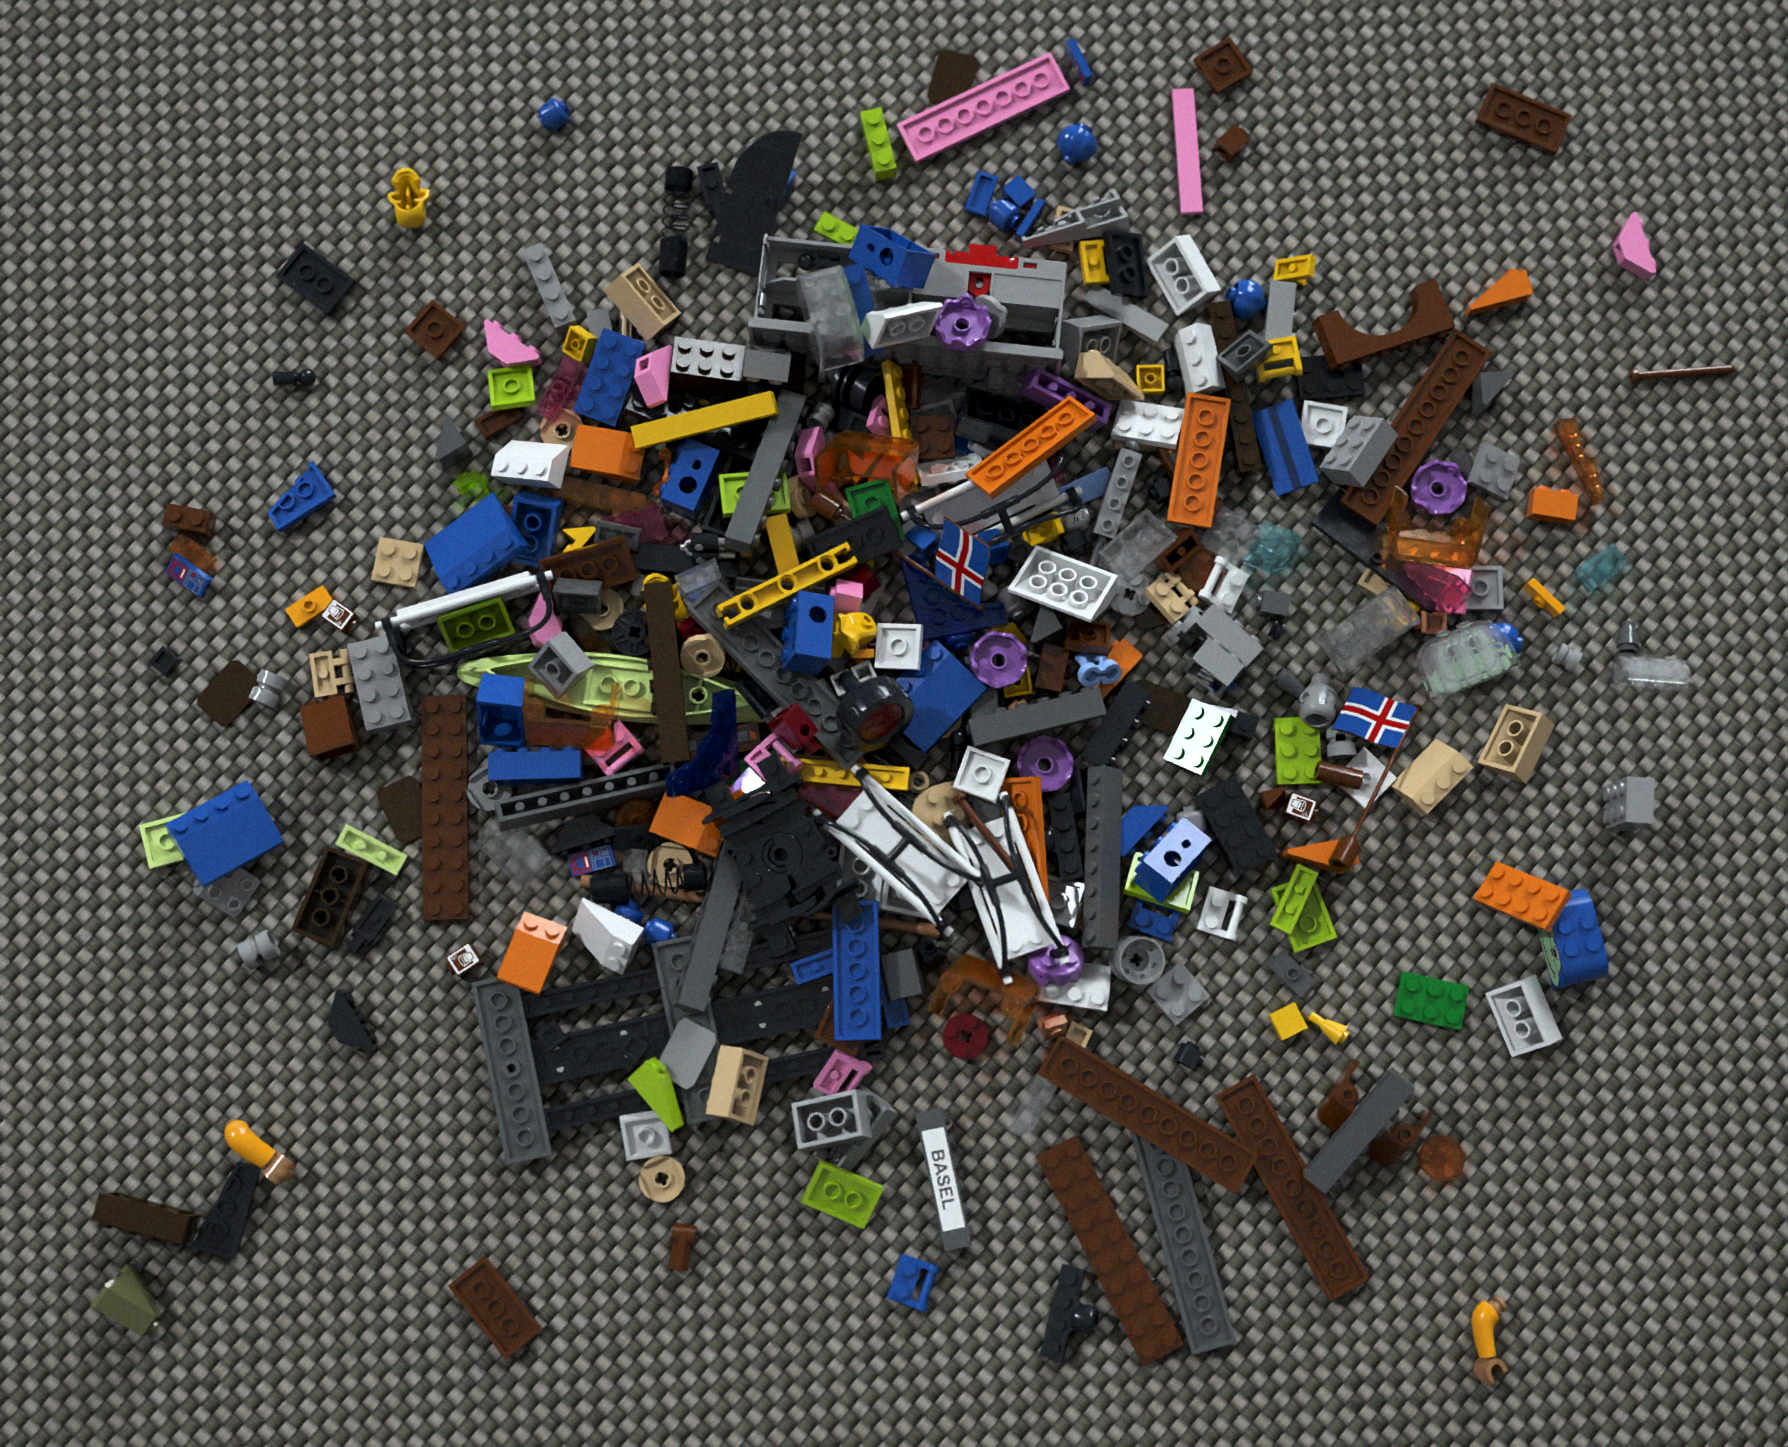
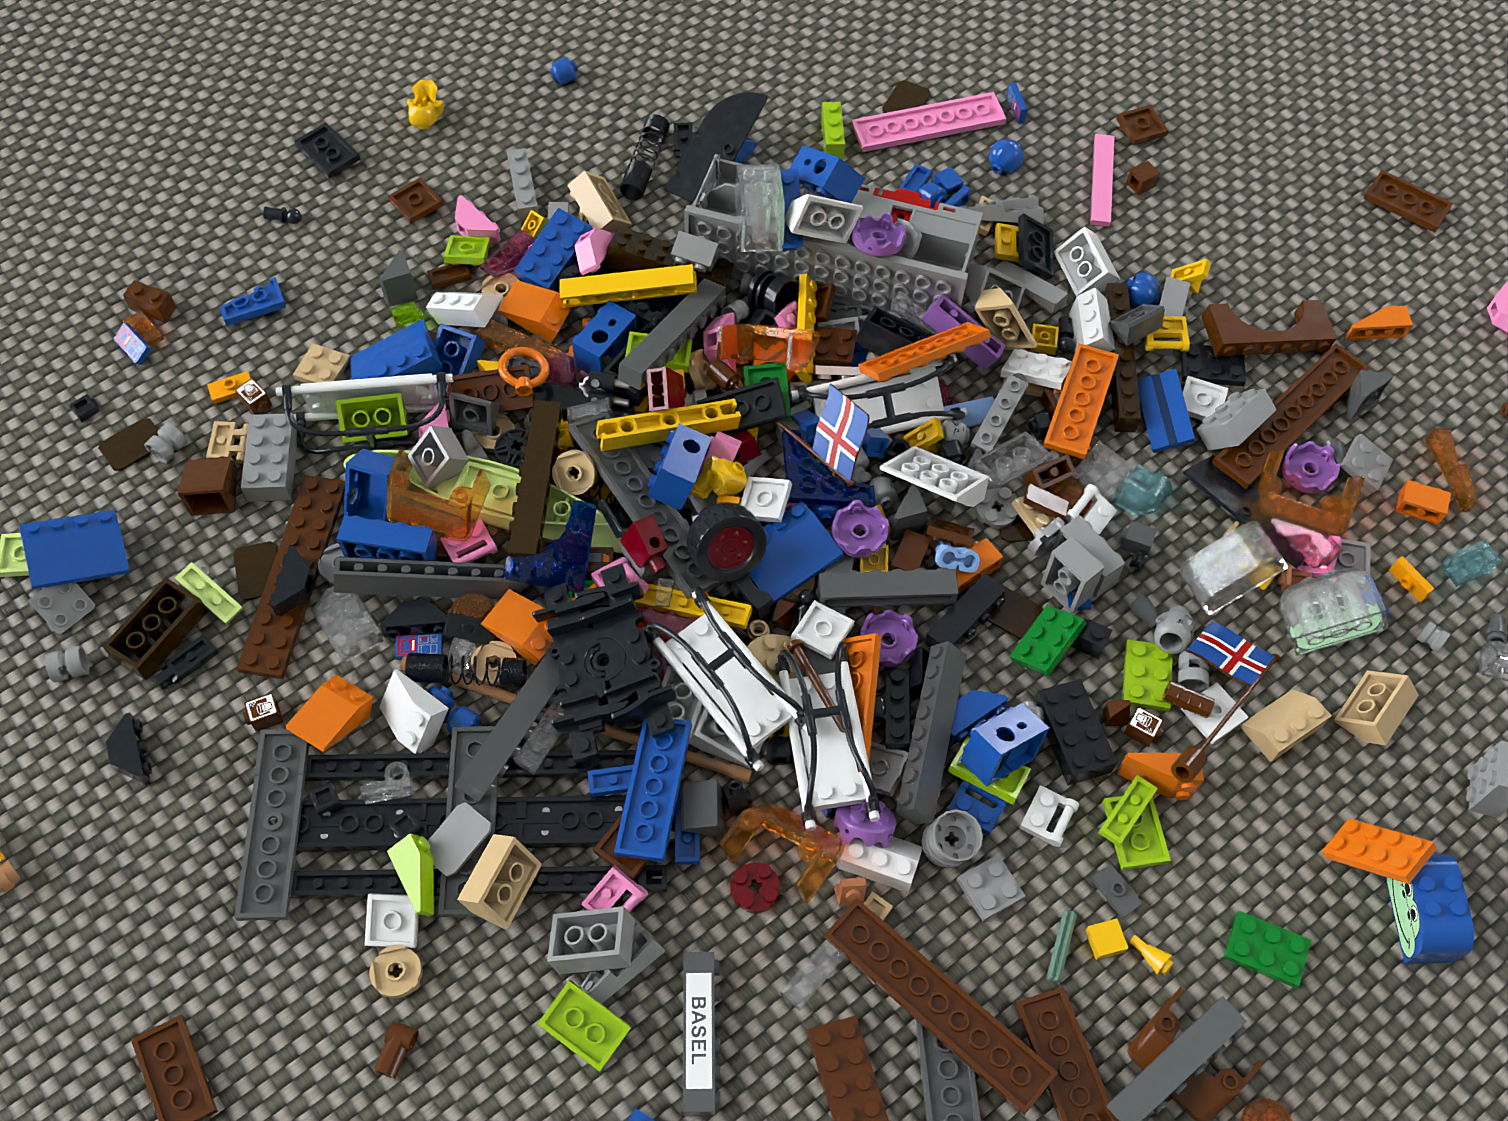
camera: 15 degrees right, 20 degrees down
black plate [1173,1041,1206,1070] -> none
white slope [1485,974,1562,1057] -> none
none -> black slope [269,546,315,616]
none -> clear plate [360,762,415,804]
none -> orange piece [498,347,550,397]
none -> dark red torso [647,367,687,412]
none -> clear piece [654,578,674,607]
none -> reddish brown slope [772,599,795,630]
none -> tile [1023,484,1069,520]
none -> sand green axle [1046,910,1077,983]

